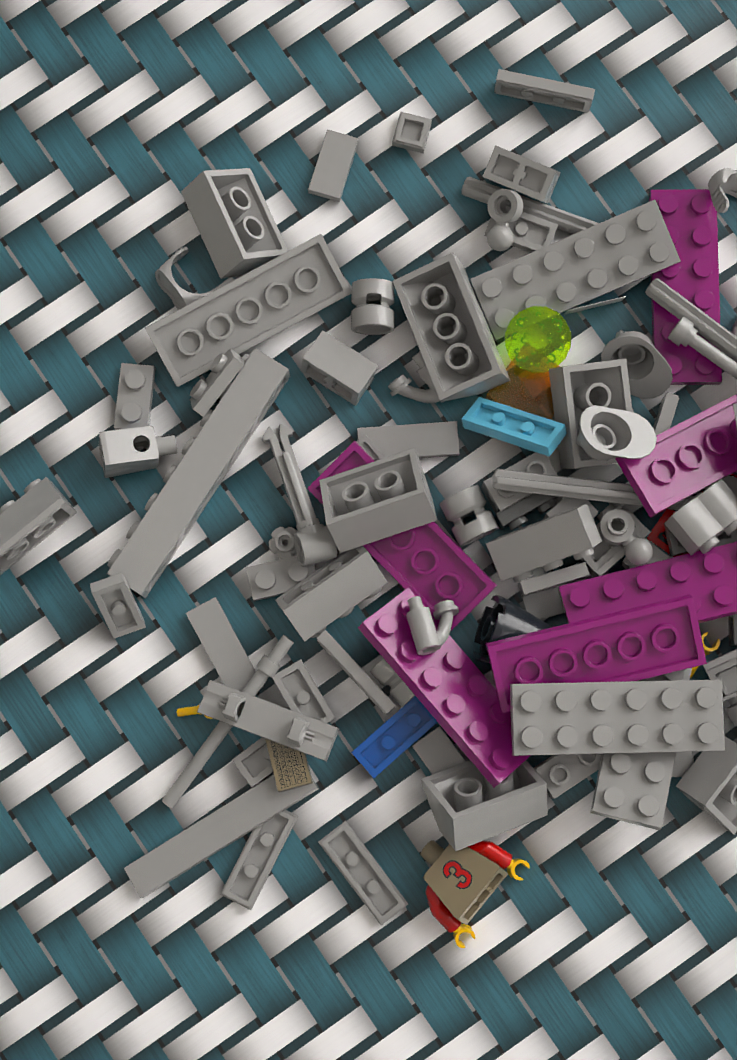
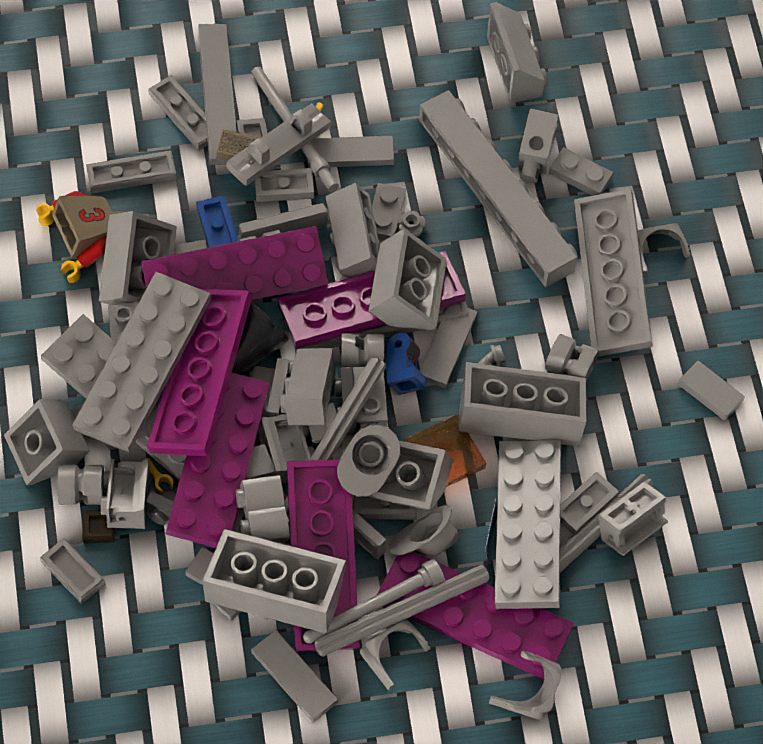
camera: 110 degrees right, 20 degrees down
light grey plate [90,573,146,639] -> none
light grey slope [181,168,288,279] -> none
light grey plate [190,348,244,417] -> none
light grey piece [262,424,337,567] -> none
light grey hinge [300,330,379,406] -> none
light grey tile [392,112,432,154] -> none
light grey plant [406,596,459,655] -> none
medium azure plate [462,397,567,457] -> none
light grey plate [487,189,523,251] -> none
light grey tile [494,69,595,113] -> none
clear neon green tile [504,306,571,373] -> none
light grey plate [599,509,653,565] -> none
none -> blue leg [386,332,426,395]

